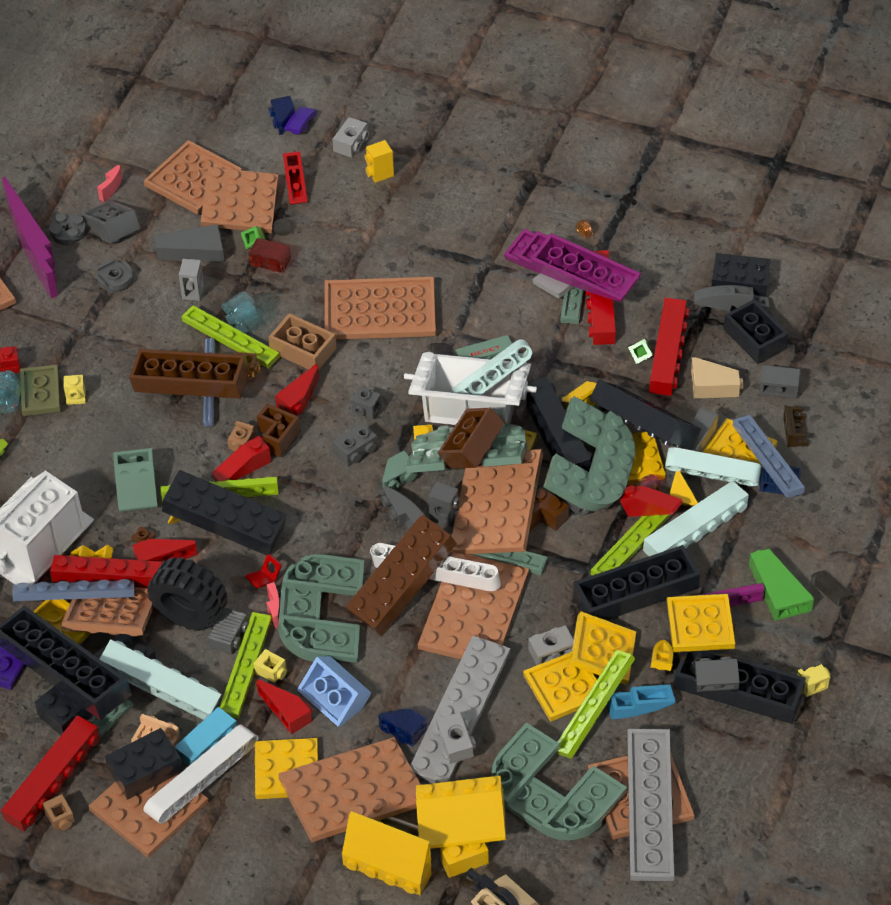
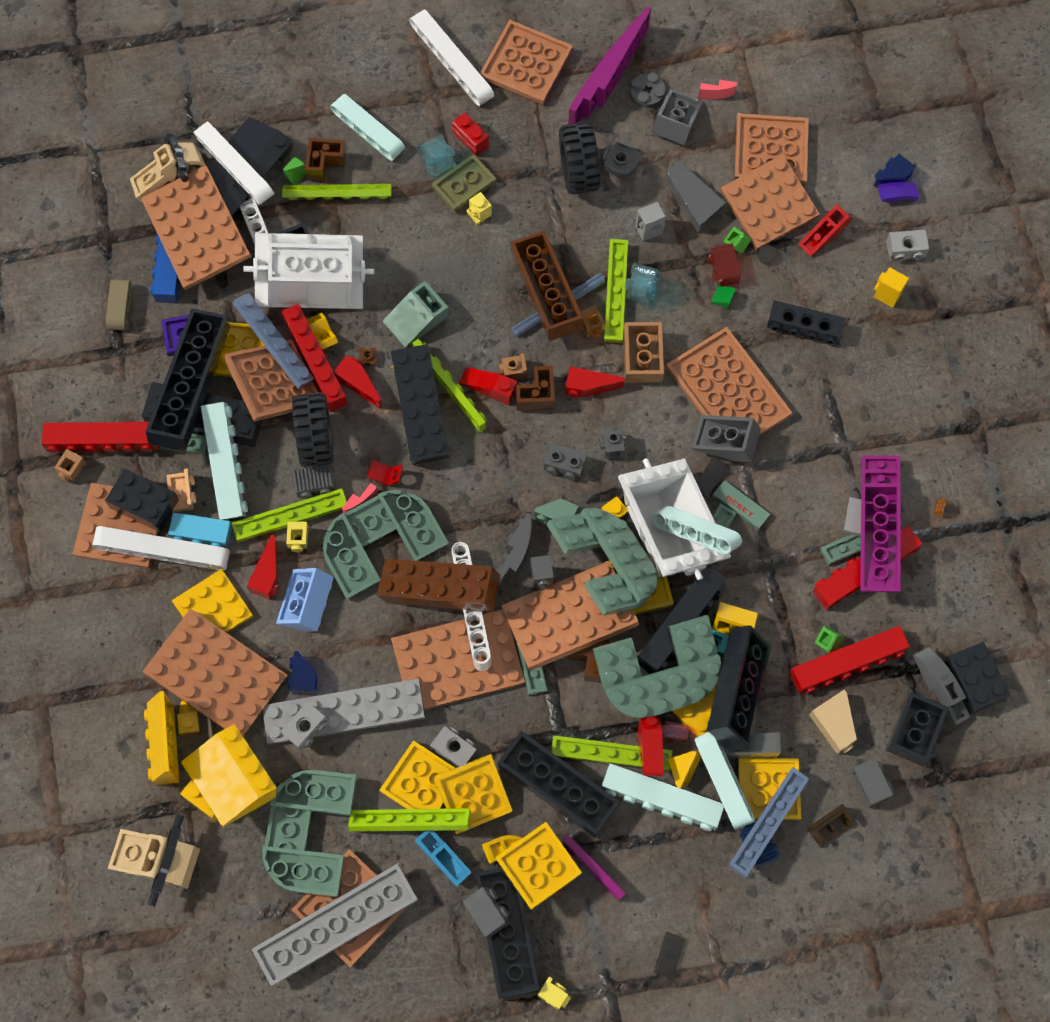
camera: 55 degrees right, 20 degrees up
reddish brown brick [437,407,505,468] -> none
bright green slope [749,549,814,621] -> none
none -> black tyre [559,122,601,195]
none -> dark grey slope [692,415,761,462]
none -> green slope [711,286,735,309]
none -> black brick [767,300,846,345]

